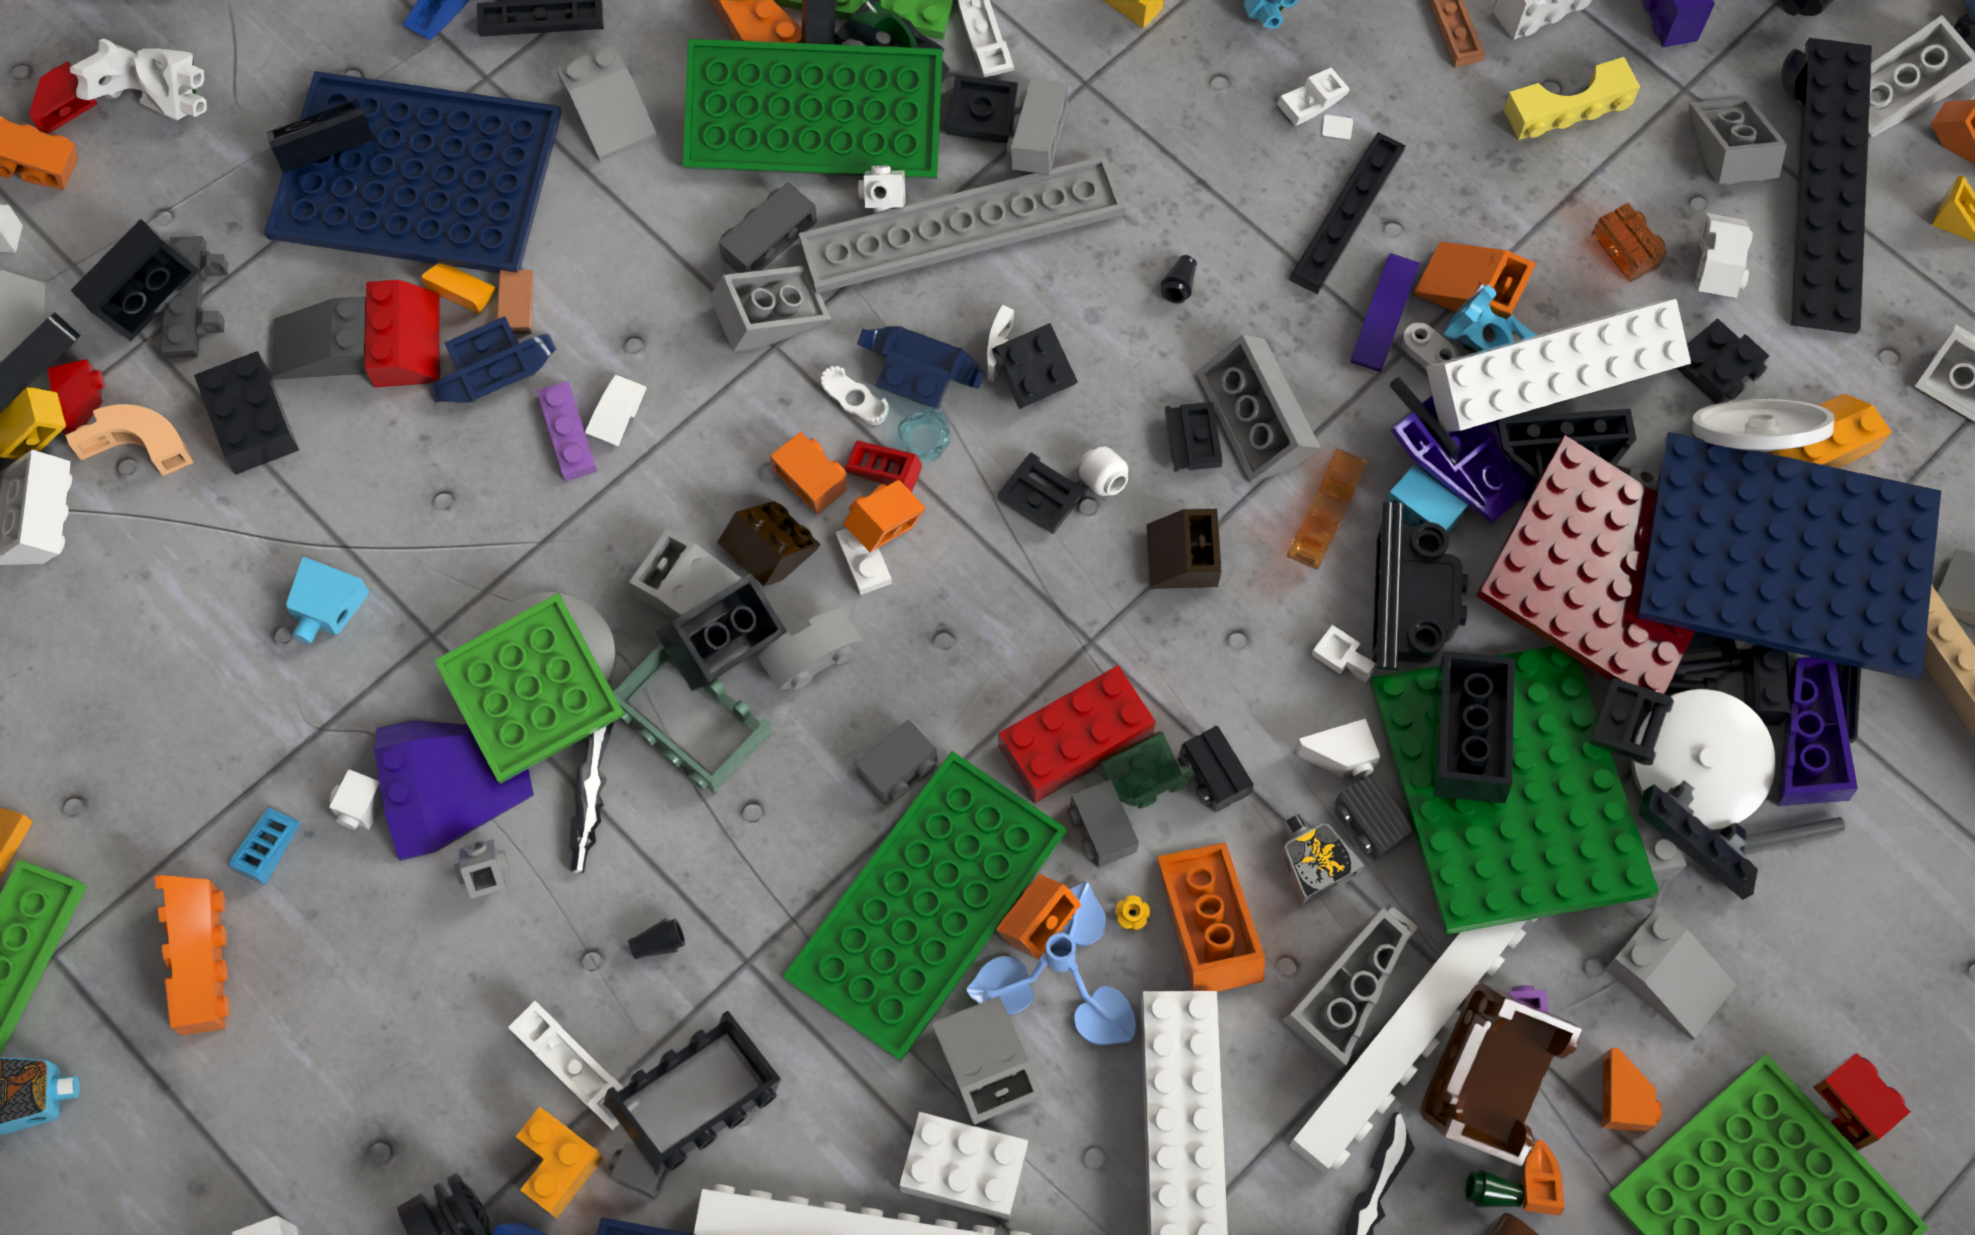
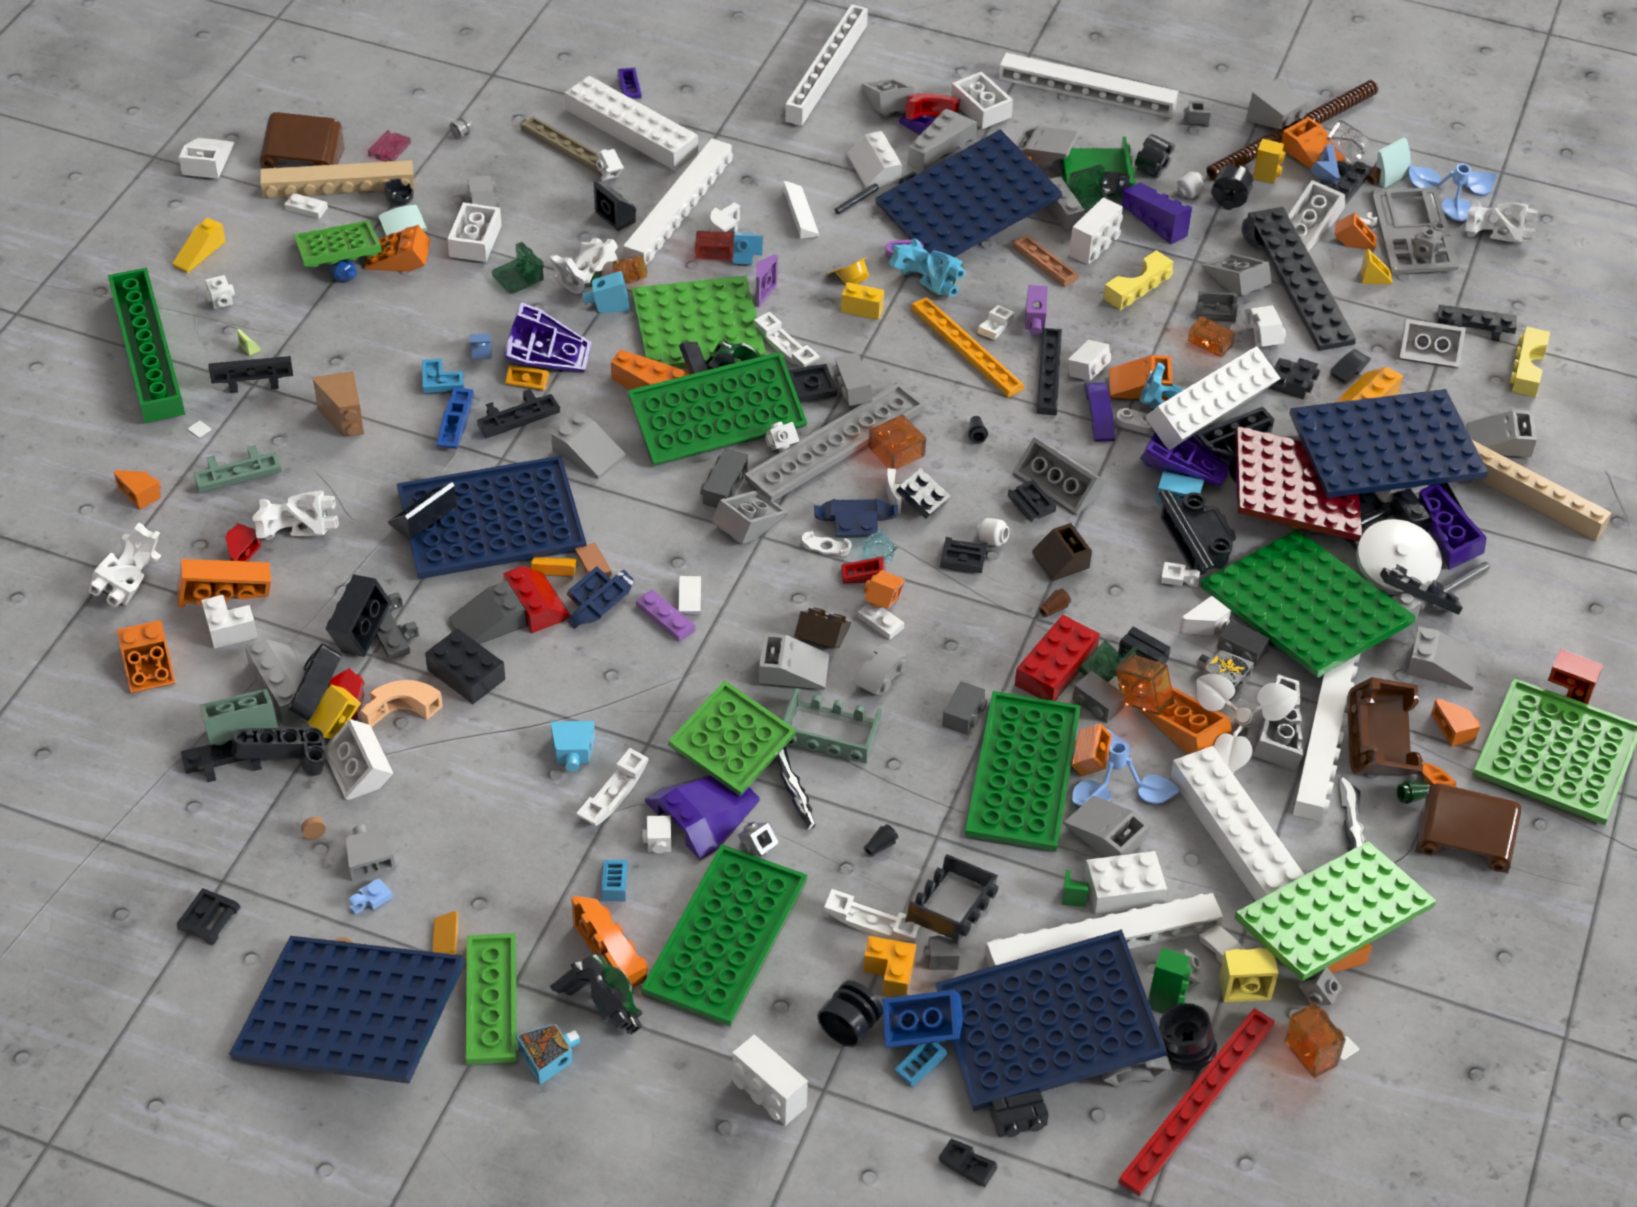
camera: 25 degrees left, 20 degrees down
black brick [655,573,787,691] -> none
orange brick [770,431,847,515] -> none
yellow plate [1115,895,1150,930] -> none
clear orange slope [1286,448,1368,570] -> none
white sticker [1322,115,1353,140] -> none
black bar [1390,377,1461,458] -> none
black brick [1433,651,1515,804] -> none
black plate [1590,678,1674,765] -> none
white dish [1692,399,1834,452] -> none
none -> black hips [550,954,643,1035]
none -> white slope [576,748,649,826]
none -> green plate [641,844,808,1027]
none -> clear orange brick [868,414,927,469]
none -> light orange tile [911,297,1024,398]
none -> medium lavender torso [1025,285,1048,335]
none -> reddish brown cone [1039,588,1071,617]
none -> green panel [1062,870,1088,907]
none -> white brick [1068,340,1111,381]
none -> clear orange brick [1116,654,1174,715]
none -> dark grey hinge [1196,291,1238,322]
none -> white plant [1197,674,1299,773]
none -> black slope [1330,349,1371,384]

